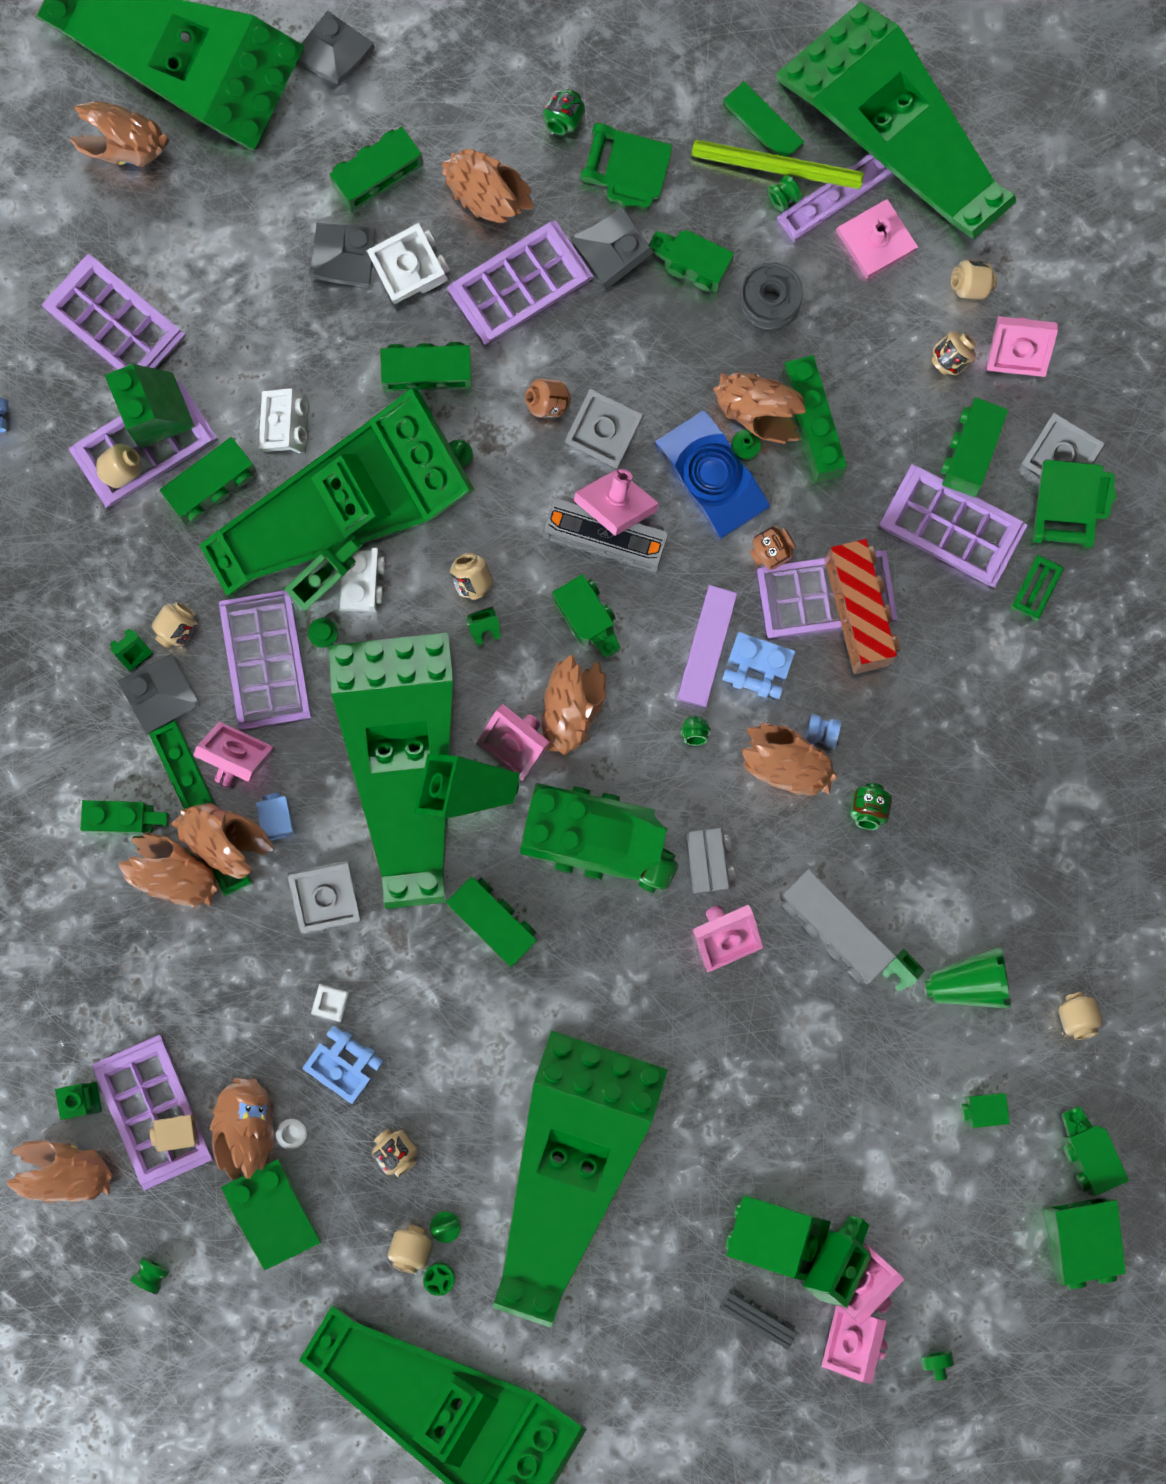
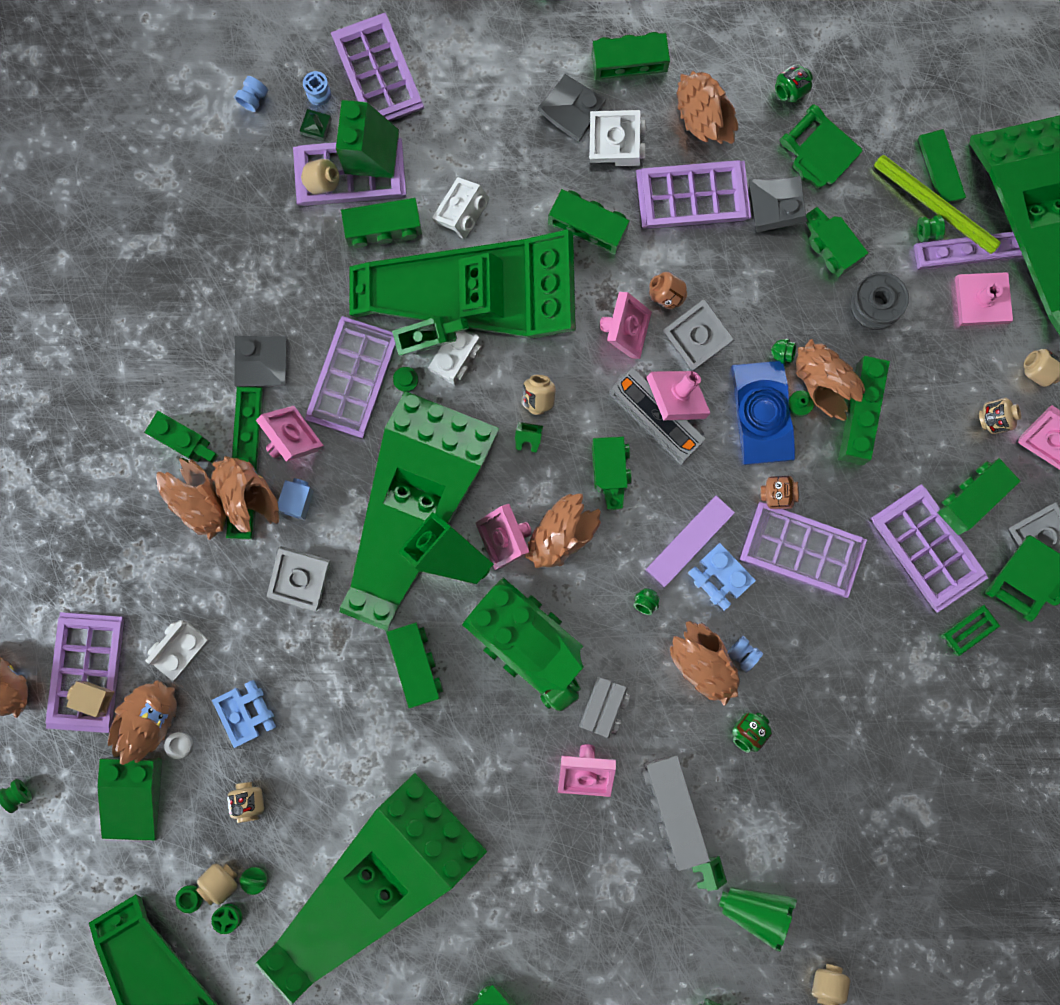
camera: 30 degrees right, 0 degrees up
green window [55,1082,102,1120] -> none
green tile [110,628,153,672] -> none
tan head [152,602,197,648] -> none
white tile [311,984,350,1022] -> none
green tile [449,439,473,470] -> none
nougat brick [824,539,900,674] -> none
none -> white bracket [145,620,210,682]
none -> green plate [175,885,203,913]
none -> dark green tile [300,109,332,141]
none -> light blue wheel [303,71,331,106]
none -> bright pink tile [600,292,652,359]
none -> green plate [771,339,796,364]

